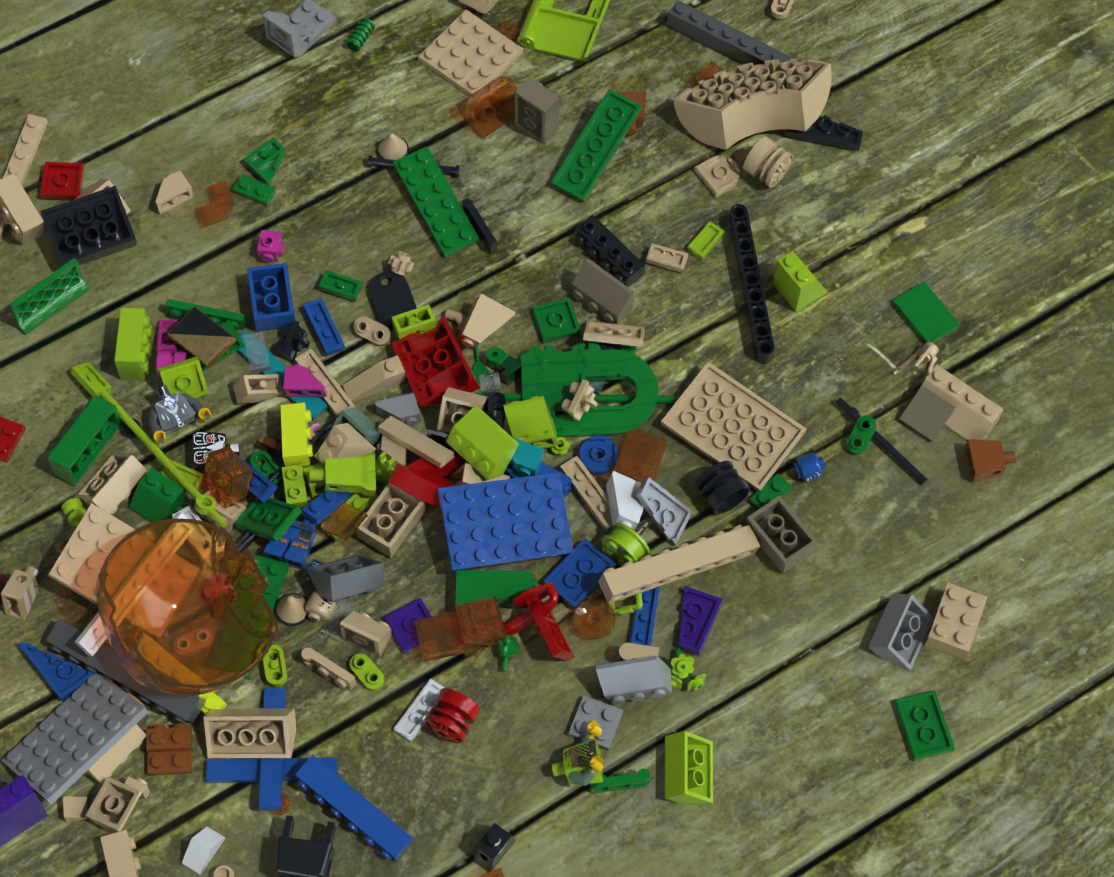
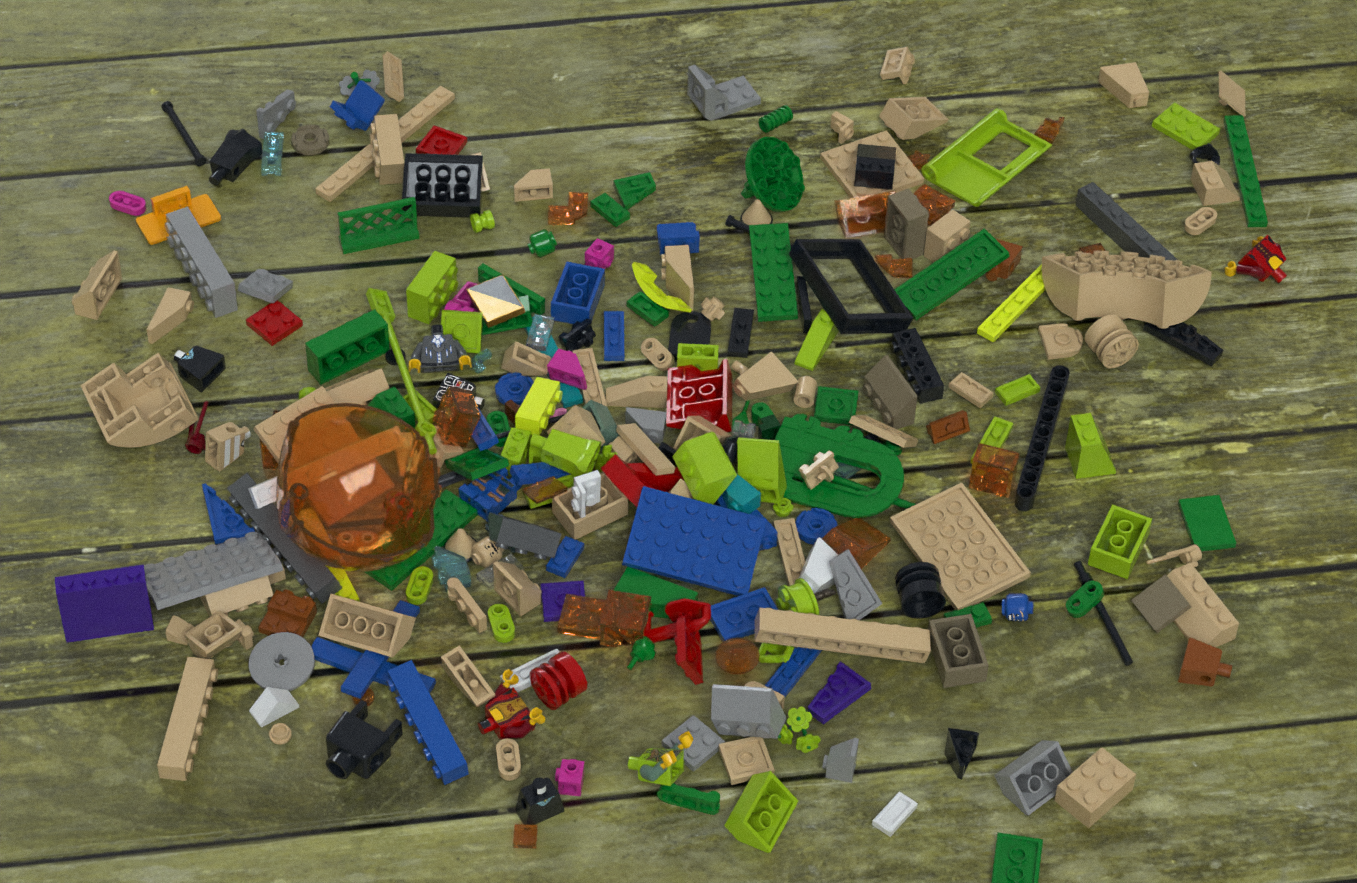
camera: 25 degrees right, 15 degrees down
none -> light grey piece [249,632,315,691]
none -> clear light blue slope [431,546,471,592]
none -> tan slope [441,645,495,707]
none -> lime wheel [470,210,495,233]
none -> clear light blue arm [471,348,492,374]
none -> torso [478,669,546,740]
none -> blue plate [495,372,534,405]
none -> tan plate [496,738,521,781]
none -> green head [527,229,557,258]
none -> blue plate [546,536,584,578]
none -> dark pink brick [555,759,585,797]
none -> white bracket [571,470,601,518]
none -> neon yellow slope [632,262,692,313]
none -> blue bracket [657,222,700,255]
none -> tan slope [661,245,694,311]
none -> tan plate [718,737,775,785]
none -> black tile [728,308,754,358]
none -> green bracket [741,137,805,213]
none -> black window [789,239,913,334]
none -> lime slope [794,309,839,371]
none -> tan brick [794,376,817,408]
none -> light grey slope [822,738,859,783]
none -> tan bracket [831,111,854,144]
none -> black slope [854,144,896,190]
none -> white tile [872,791,918,837]
none -> clear orange slope [875,254,914,278]
none -> clear orange plate [913,184,955,226]
none -> tan brick [924,210,970,263]
none -> dark orange plate [926,410,970,444]
none -> black slope [944,728,979,780]
none -> clear orange brick [969,443,1020,498]
none -> lime plate [970,416,1014,470]
none -> neon yellow plate [977,264,1046,343]
none -> lime brick [1088,504,1152,579]
none -> torso [1224,235,1287,283]

